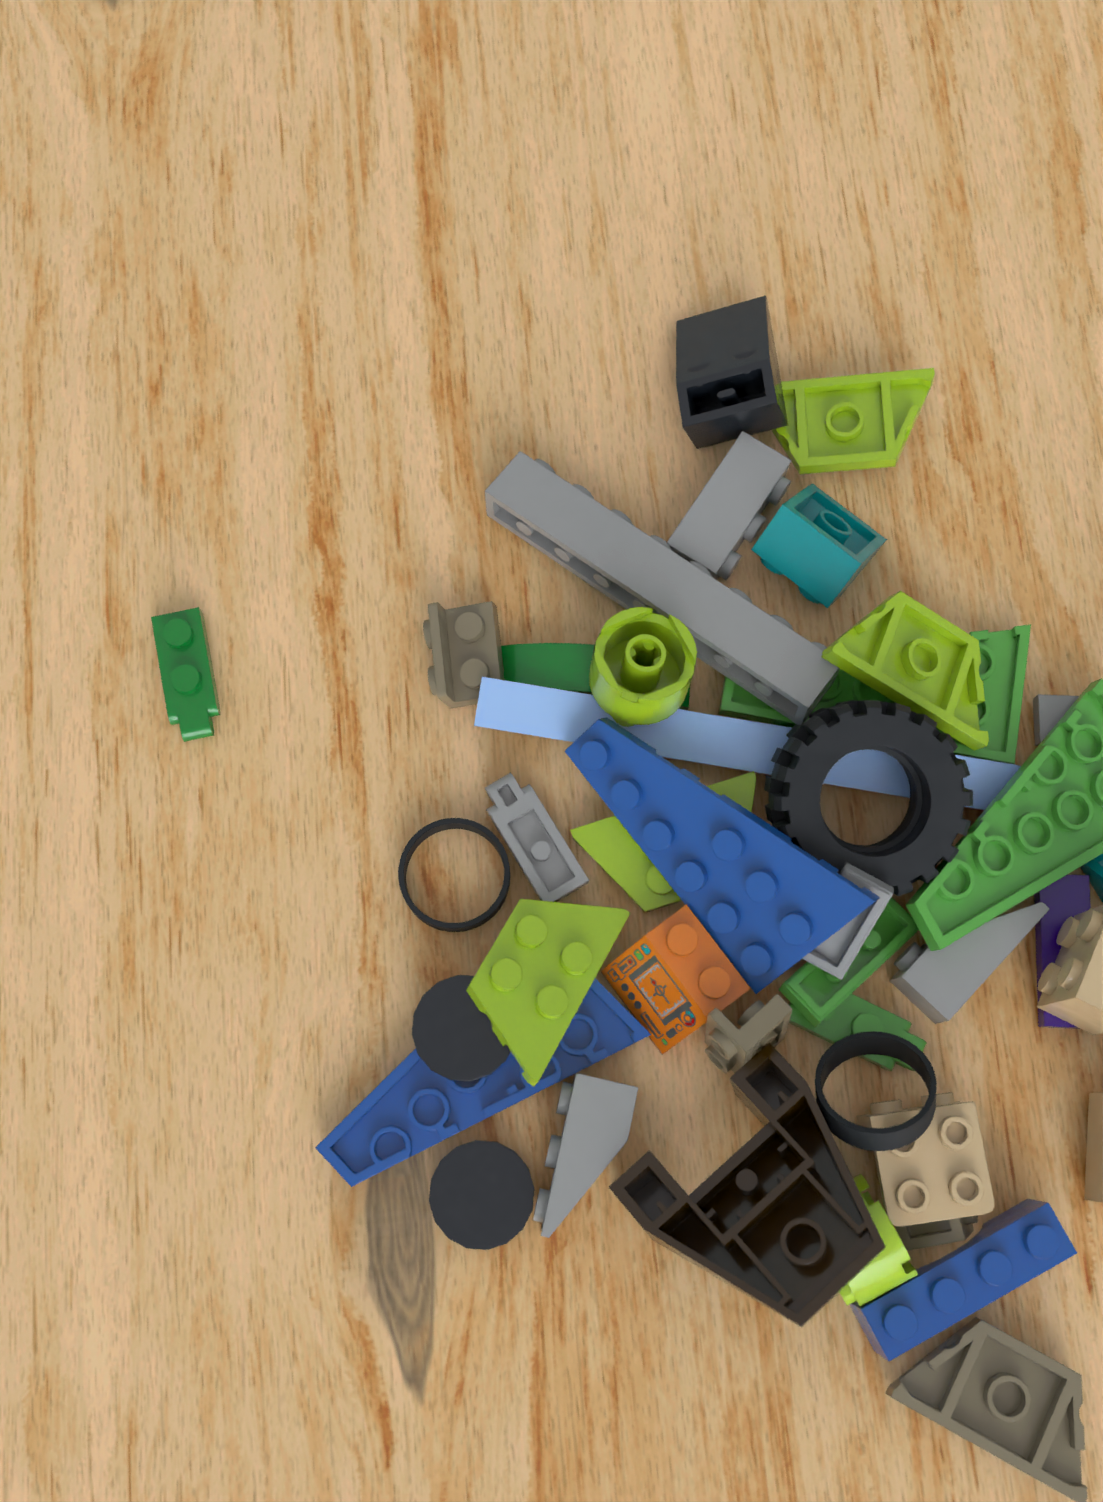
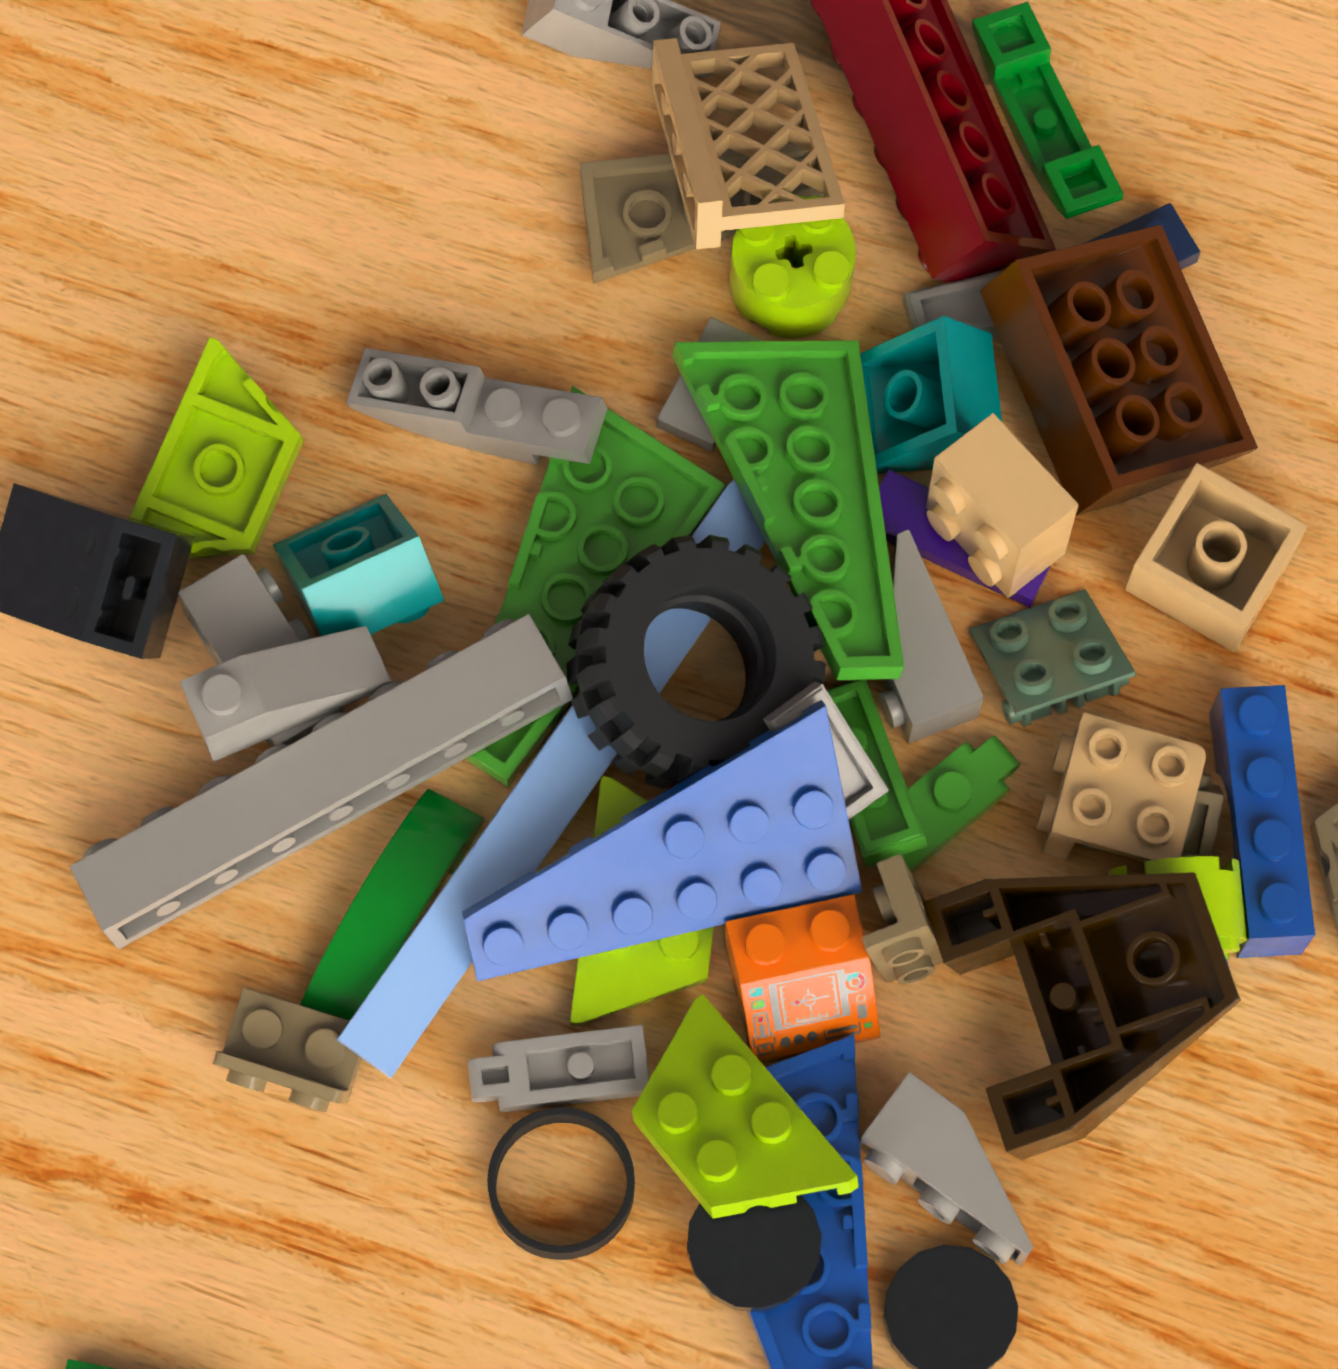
camera: 65 degrees left, 5 degrees down
lime brick [589,607,697,727] -> none
black tyre [815,1031,937,1151] -> none
lime wing [821,591,989,751] -> none
none -> light grey slope [180,626,392,762]
none -> light grey slope [346,348,608,465]
none -> sand green hinge [969,589,1136,727]

